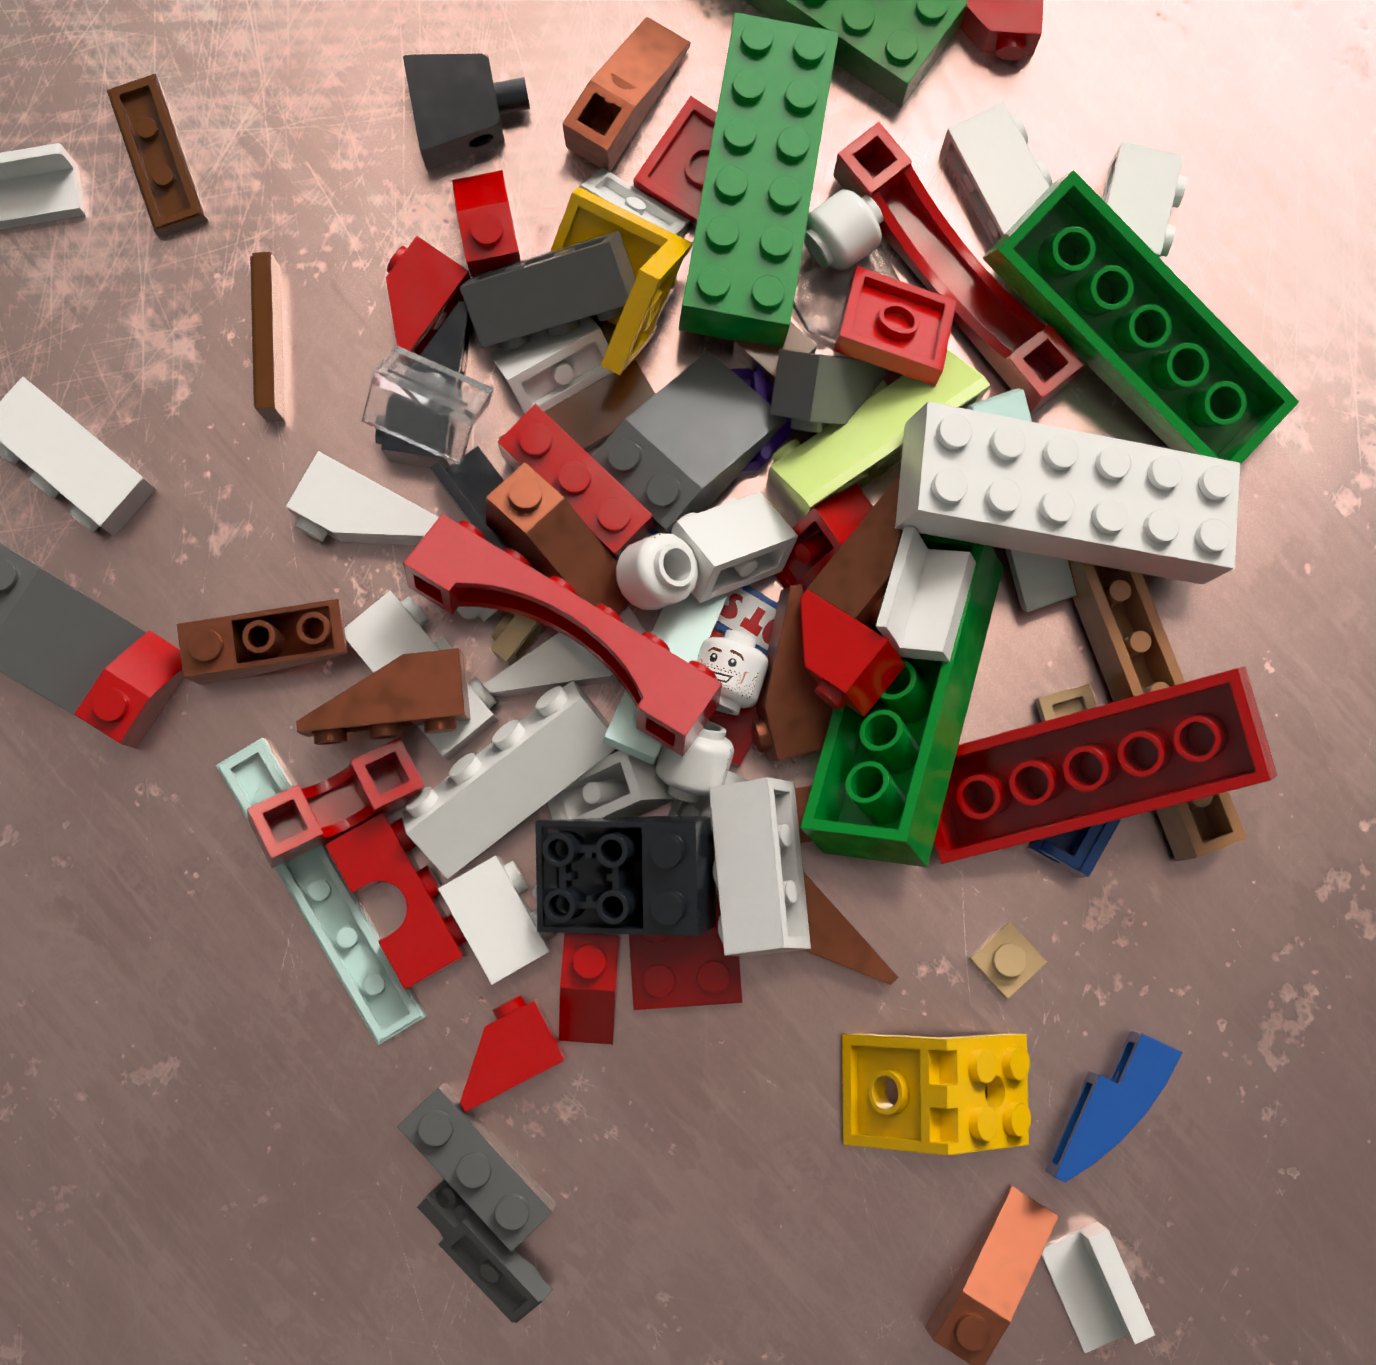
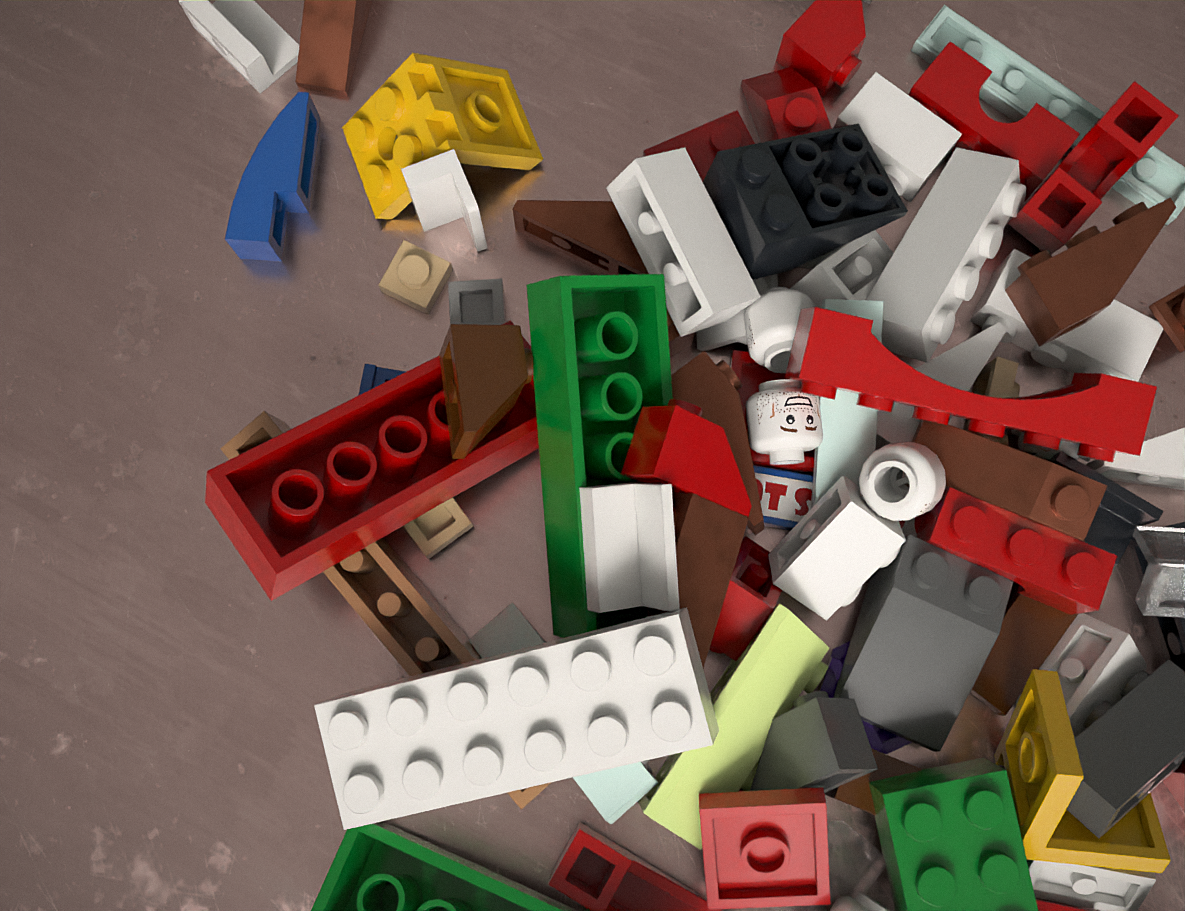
camera: 160 degrees right, 5 degrees down
none -> white panel [401,149,487,252]
none -> reddish brown slope [439,324,533,459]
none -> light grey plate [448,278,506,325]

